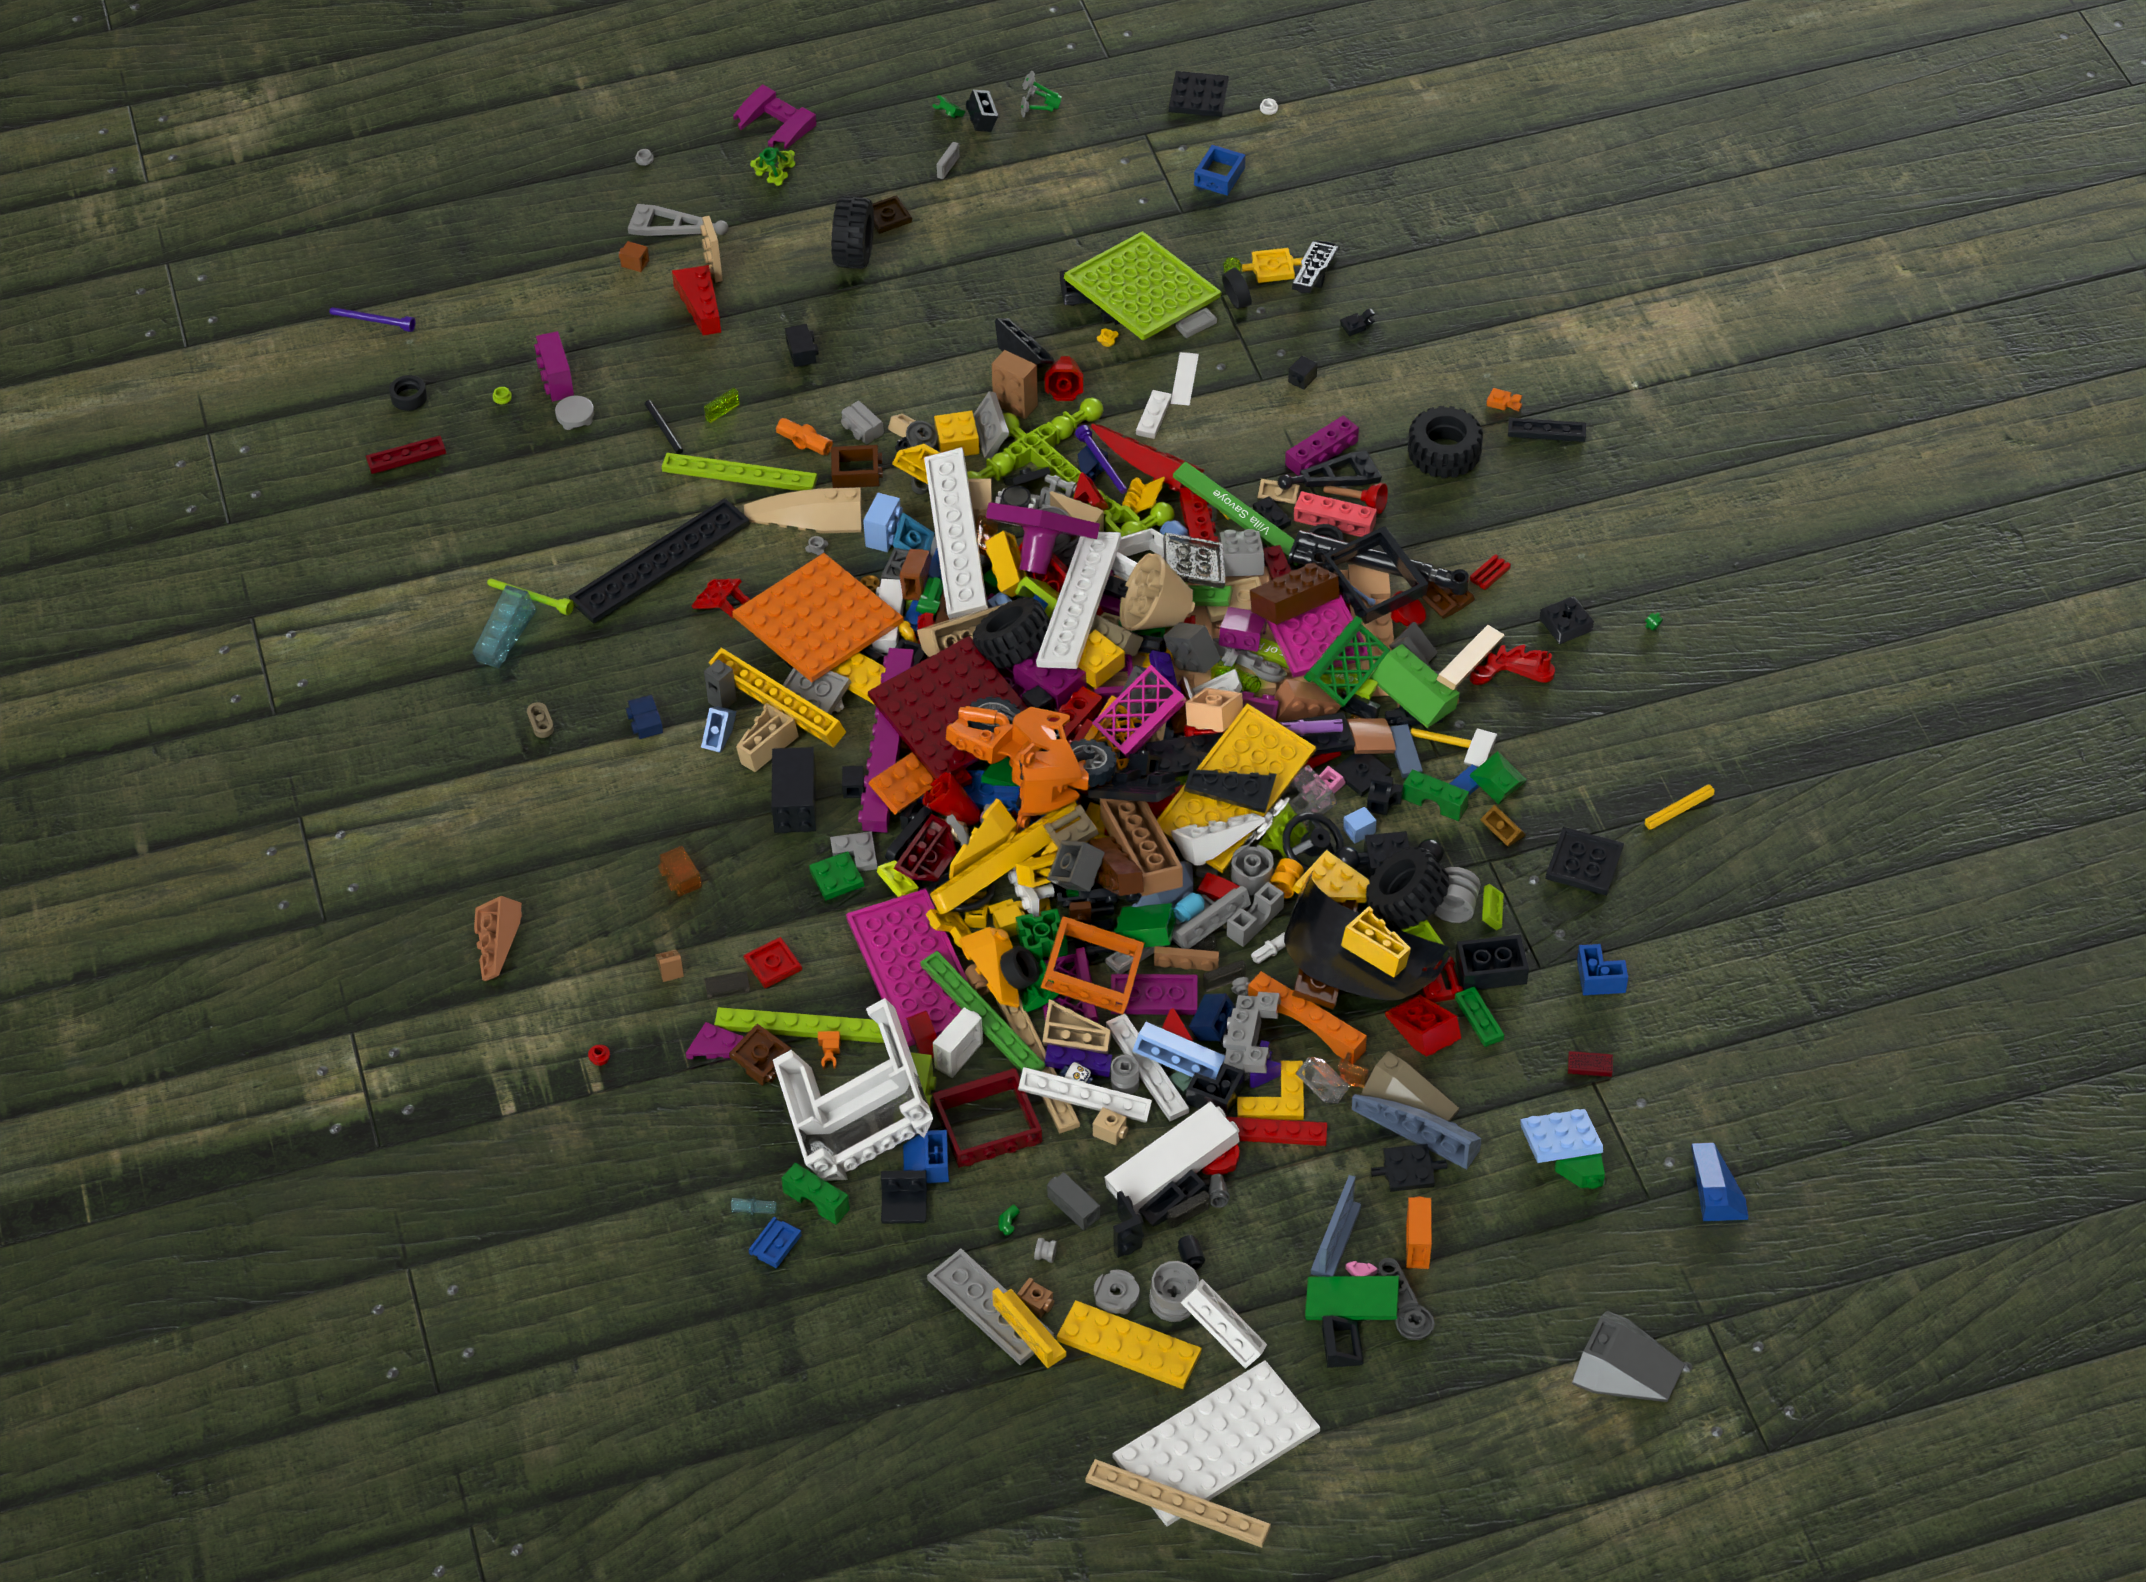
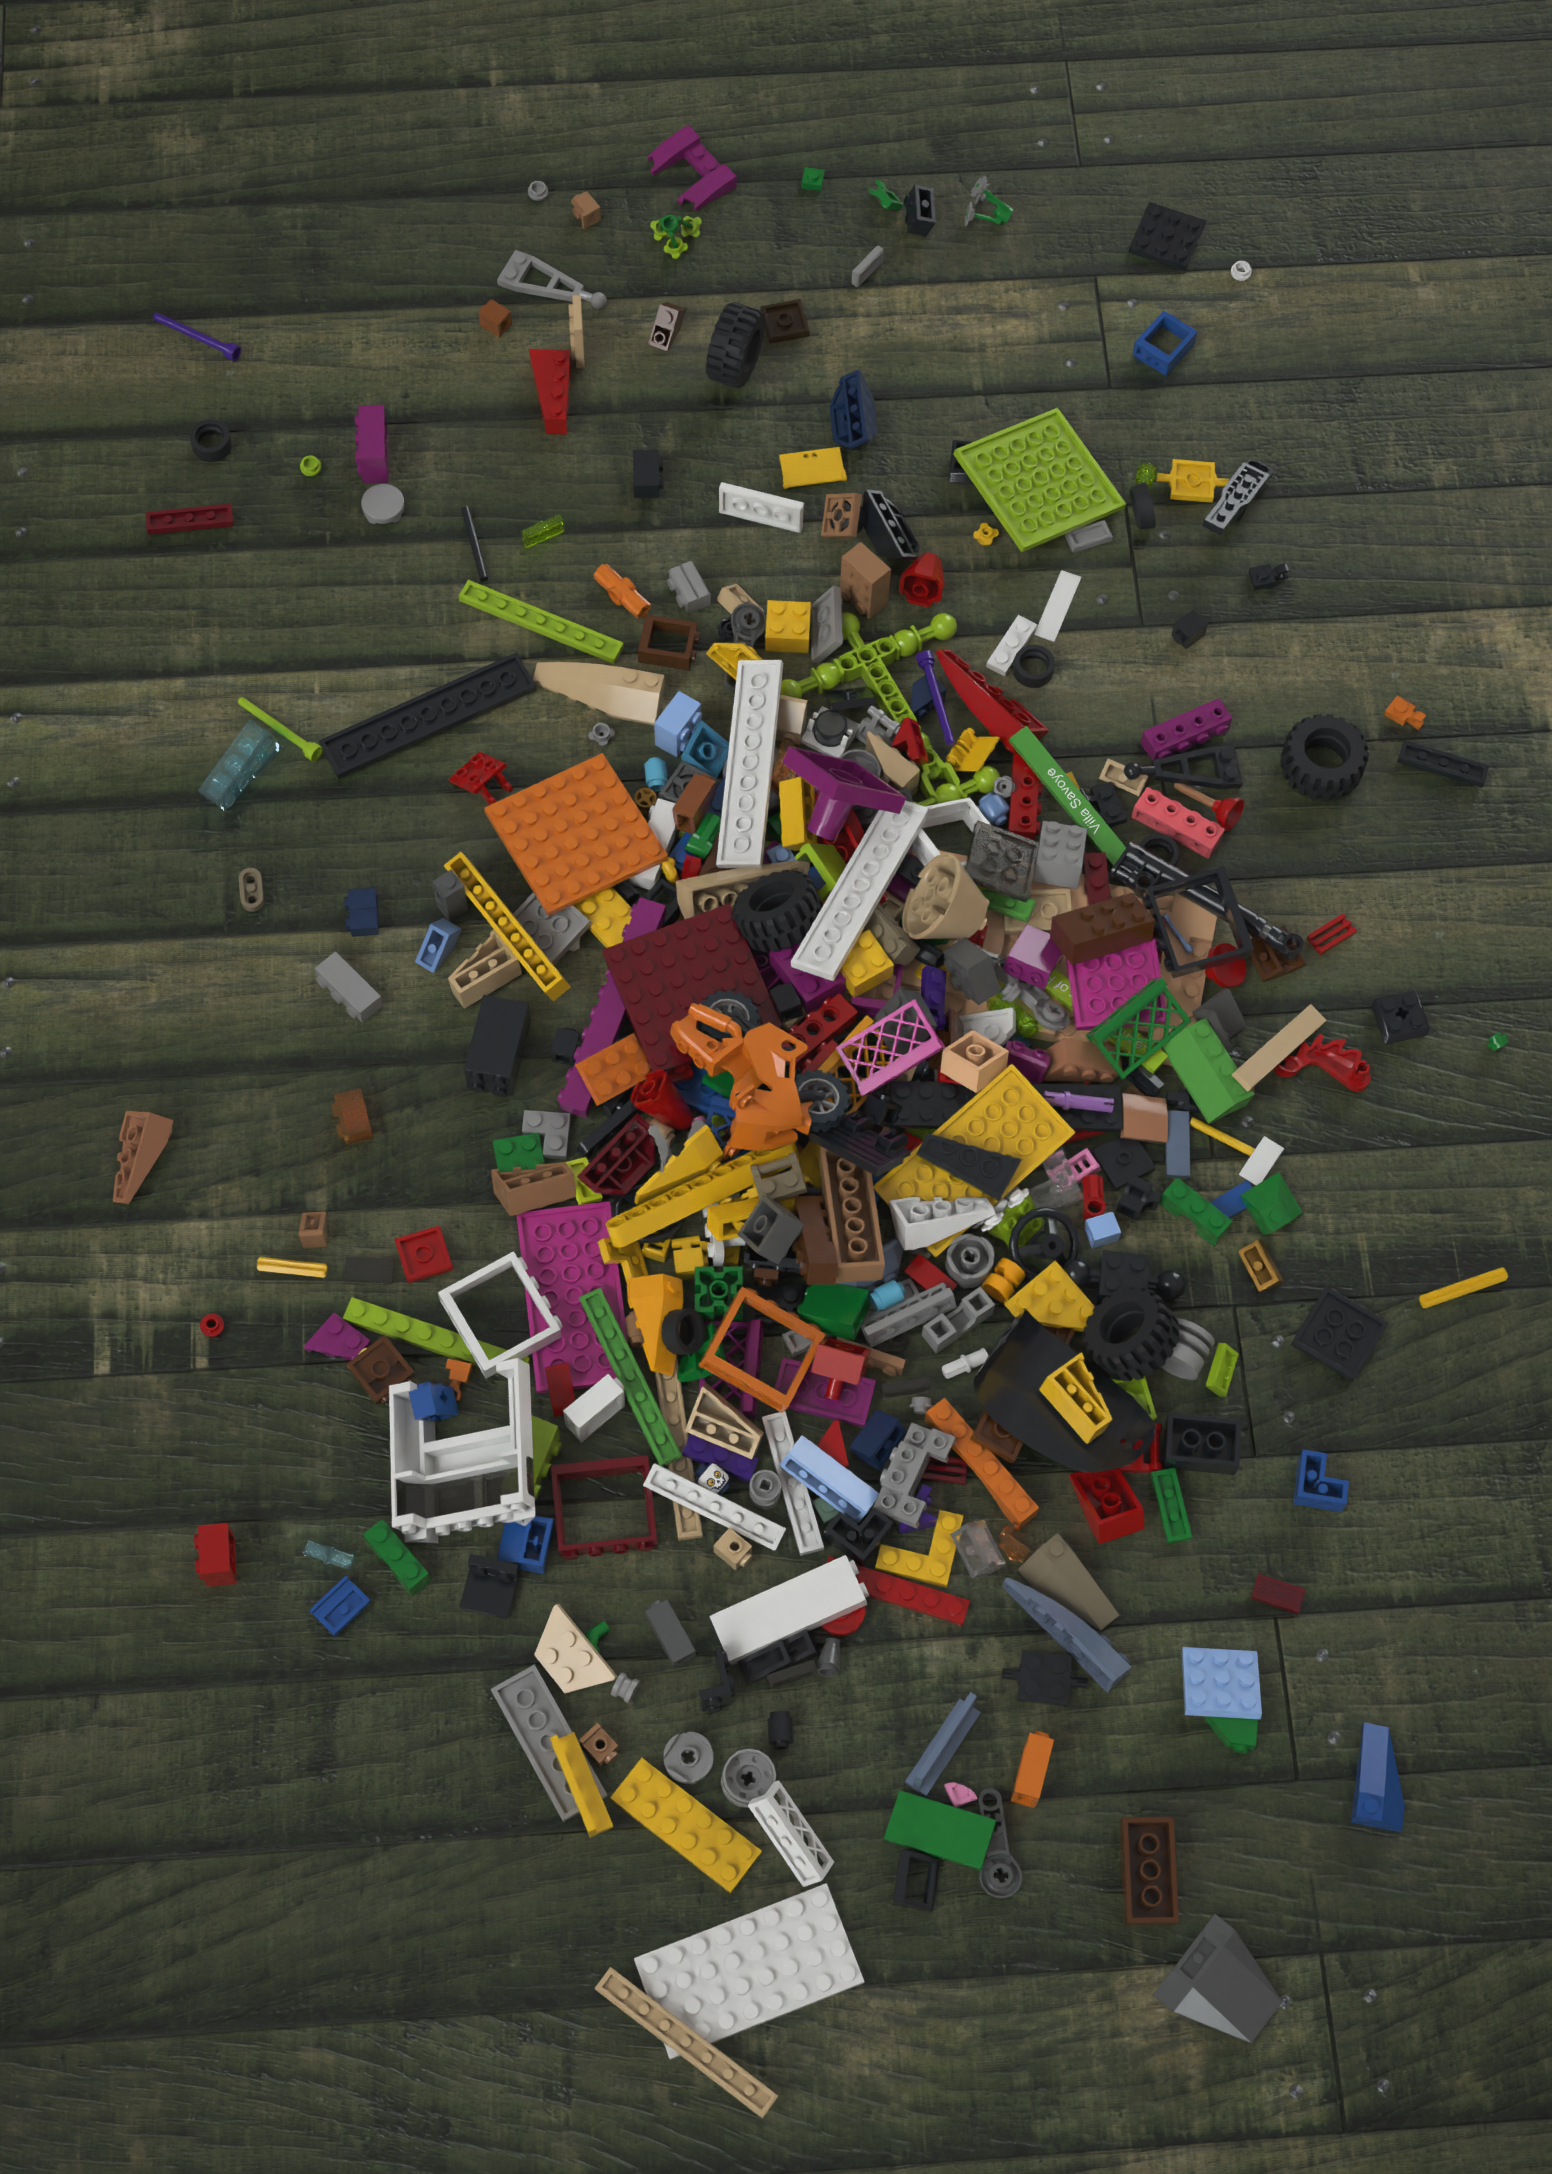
camera: 10 degrees right, 15 degrees up
none -> red brick [194,1523,237,1587]
none -> yellow axle [257,1257,328,1278]
none -> light grey brick [315,951,383,1023]
none -> blue brick [409,1382,459,1422]
none -> white window [438,1251,563,1379]
none -> medium nougat wedge [491,1162,576,1216]
none -> tan wing [534,1604,618,1693]
none -> medium nougat brick [571,191,601,230]
none -> medium azure brick [644,757,668,792]
none -> slope [648,302,686,351]
none -> white tile [719,482,804,533]
none -> yellow door [779,447,847,490]
none -> green plate [801,167,825,191]
none -> red brick [811,1336,872,1400]
none -> medium nougat piece [821,493,866,540]
none -> dark blue wedge [830,369,878,449]
none -> dark red tile [921,1456,967,1485]
none -> light grey plate [993,776,1015,798]
none -> black tyre [1013,645,1055,688]
none -> red piece [1082,1174,1106,1222]
none -> reddish brown brick [1119,1817,1179,1926]

